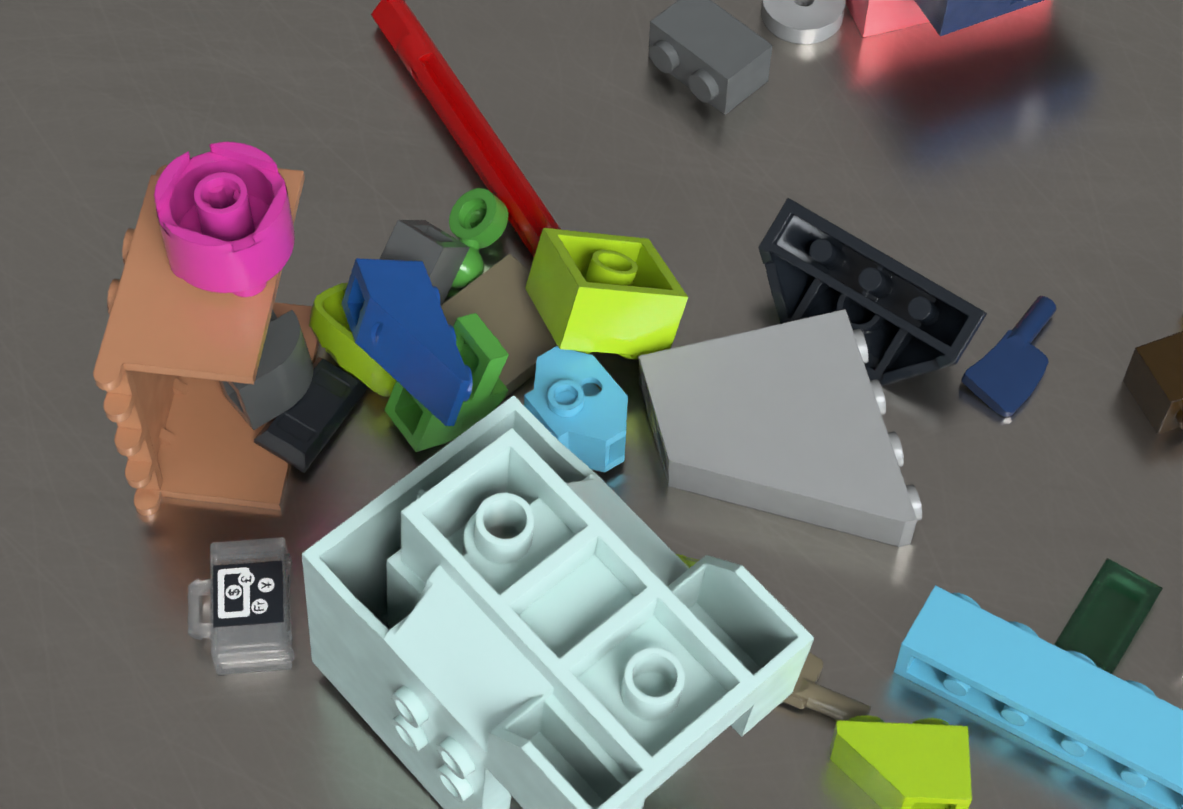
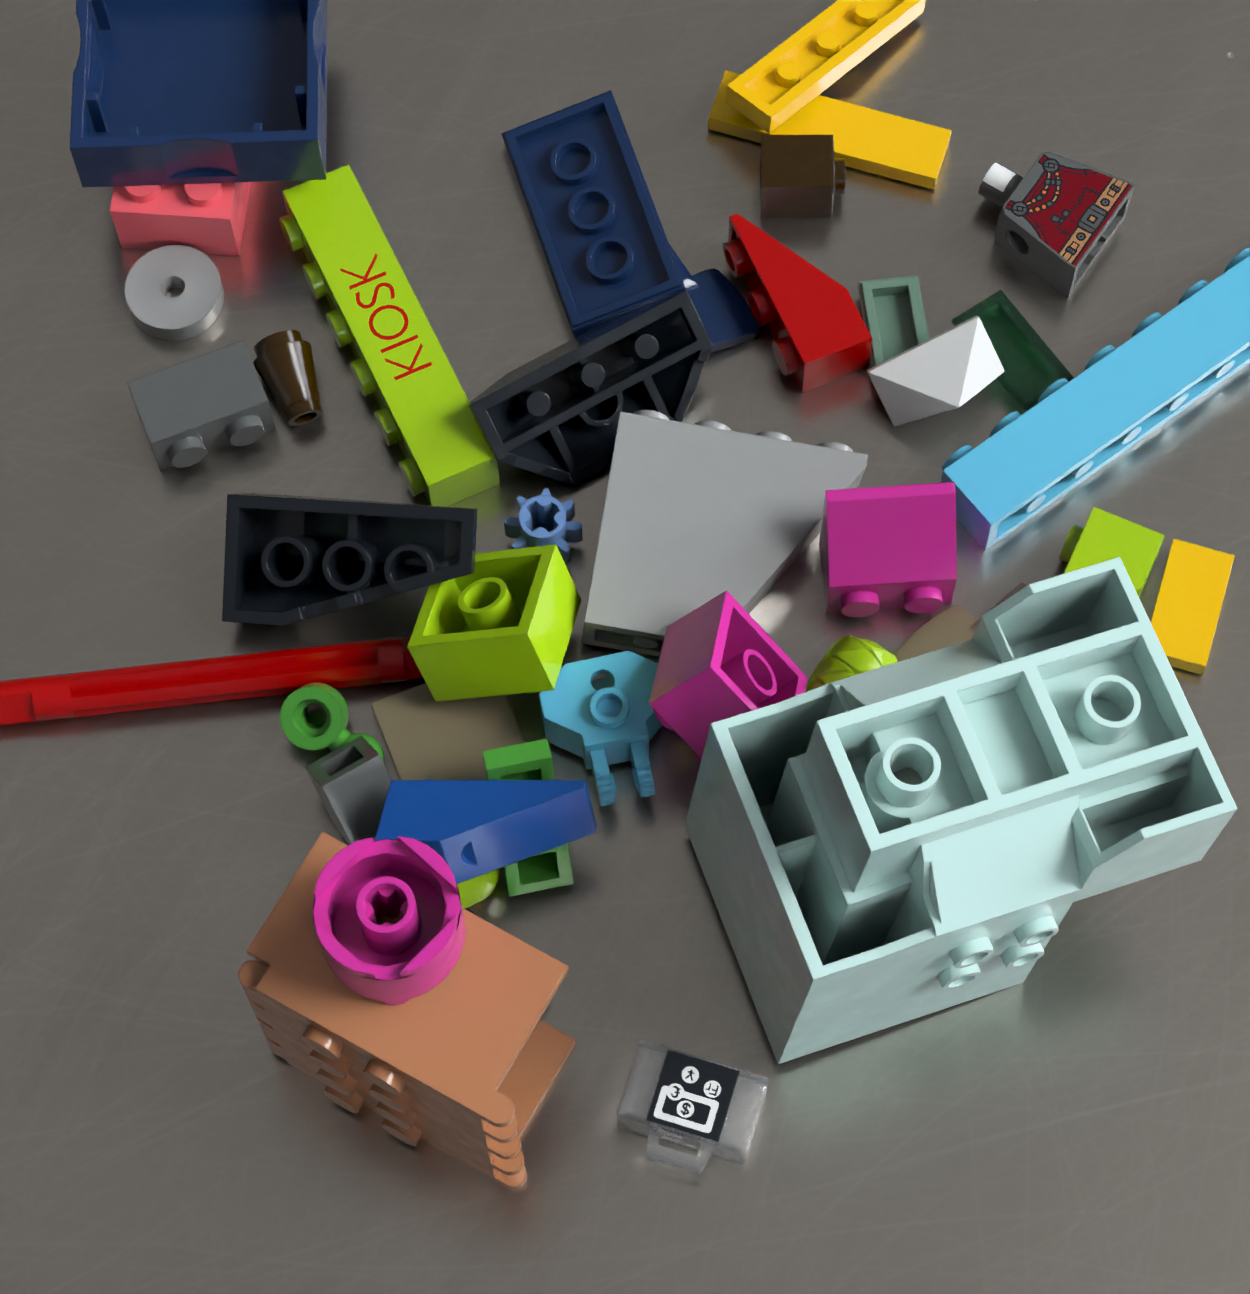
camera: 65 degrees left, 10 degrees up
none -> black wedge [222,493,478,626]
none -> dark brown cone [253,330,323,426]
none -> lime brick [279,164,500,506]
none -> dark blue tile [501,90,686,337]
none -> medium blue gear [504,488,583,564]
none -> dark pink brick [649,590,808,763]
none -> red slope [723,213,872,393]
none -> dark pink slope [819,482,957,617]
none -> sand green tile [858,275,929,391]
none -> white slope [866,315,1005,427]

